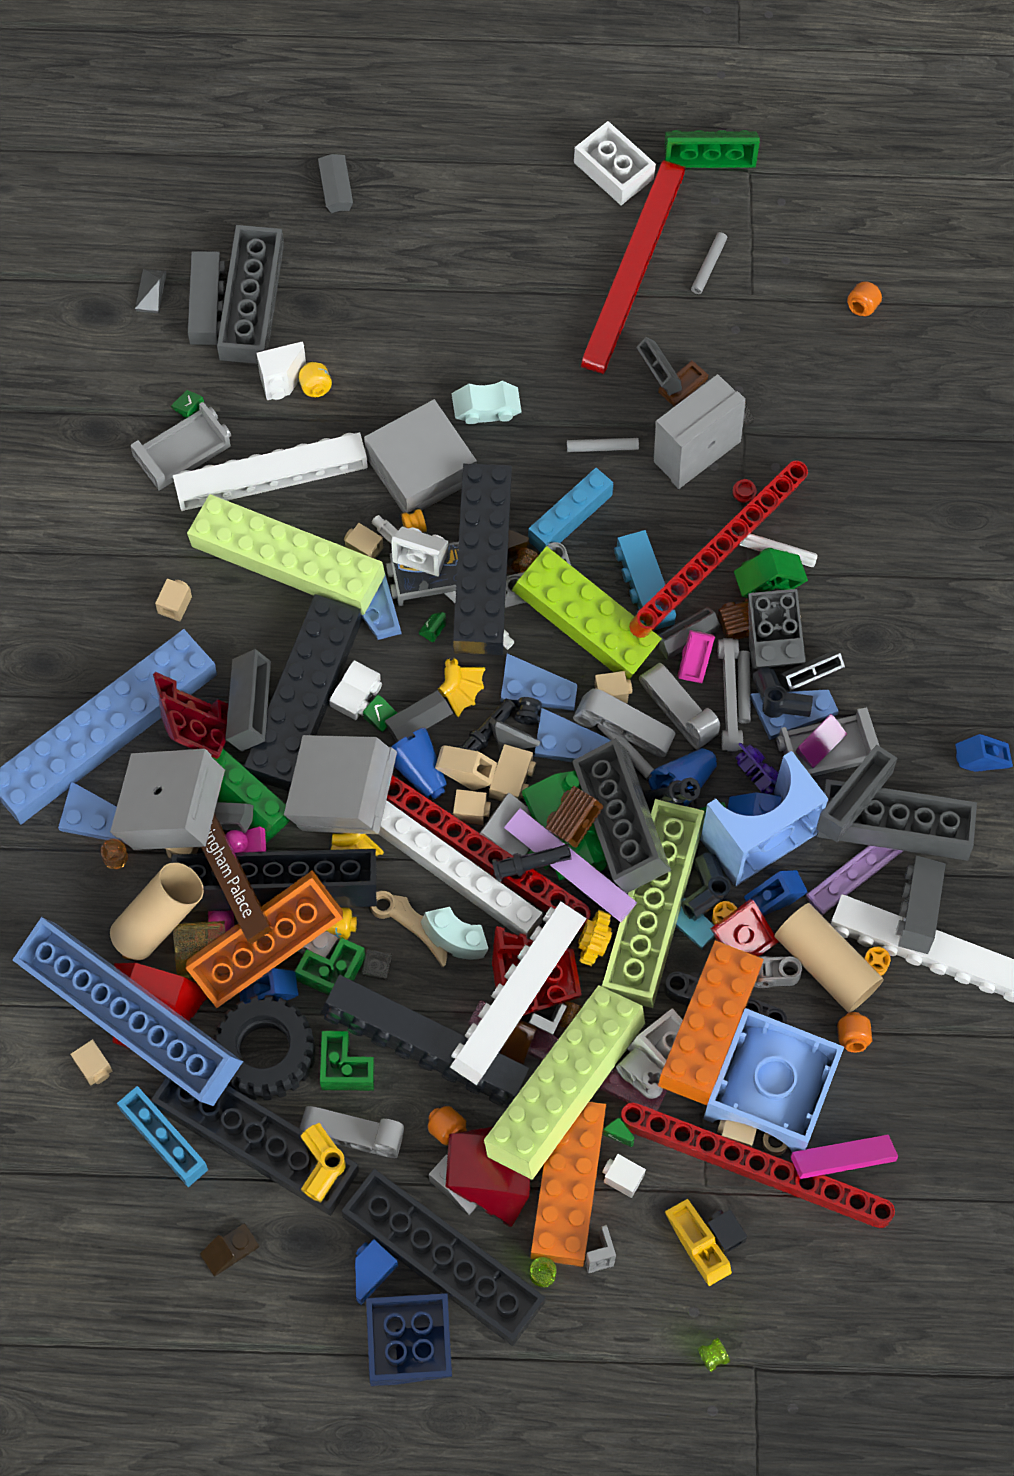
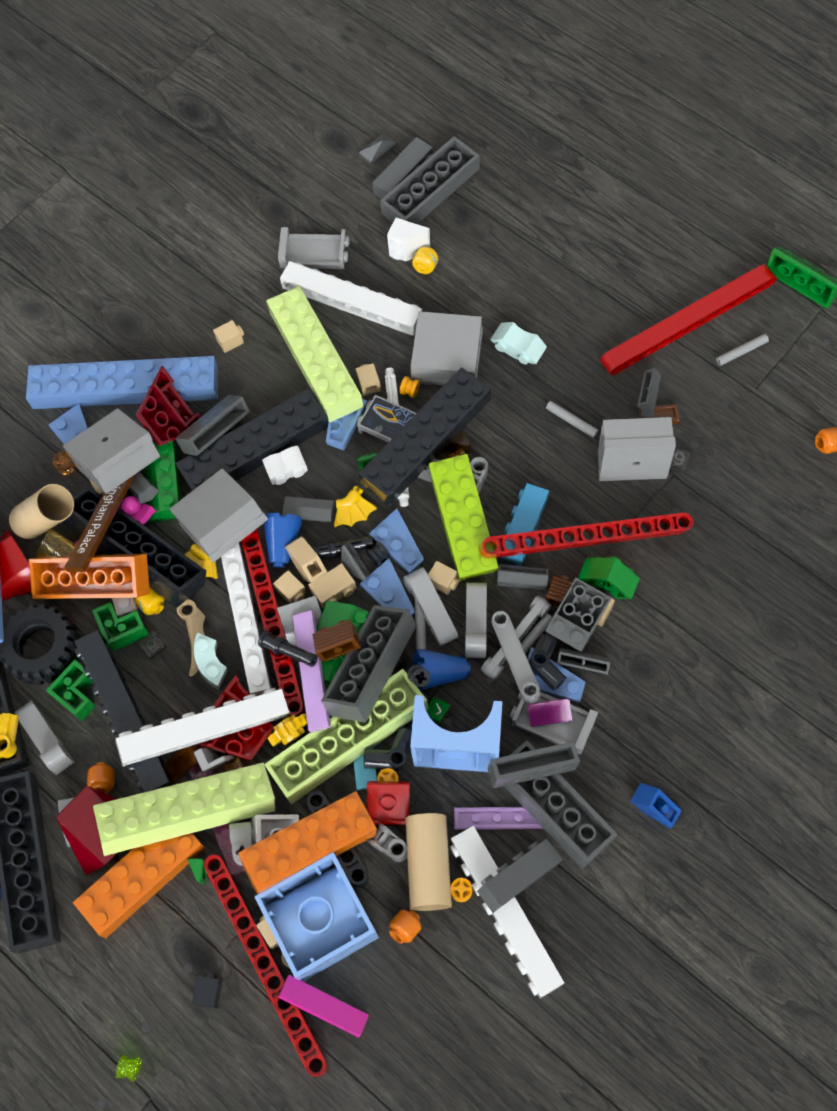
camera: 45 degrees right, 0 degrees up
green slope [171,390,204,418] -> none
blue slope [239,968,298,1004] -> none
dark grey piece [318,154,353,214] -> none
green slope [363,695,397,733] -> none
white slope [391,527,449,577] -> none
dark azure brick [528,468,613,552] -> none
clear neon green wheel [530,1257,557,1288] -> none
white brick [574,121,656,205] -> none
light grey panel [585,1225,616,1274] -> none
white brick [602,1154,646,1198] -> none
yellow slope [665,1199,732,1286] -> none
dark pink tile [677,630,715,683] -> none
blue slope [728,792,781,816] -> none
red plate [732,479,757,503] -> none
white axle [732,531,817,567] -> none
dark purple hinge [736,743,779,794] -> none
blue slope [744,870,808,916] -> none
none -> light grey piece [492,611,540,704]

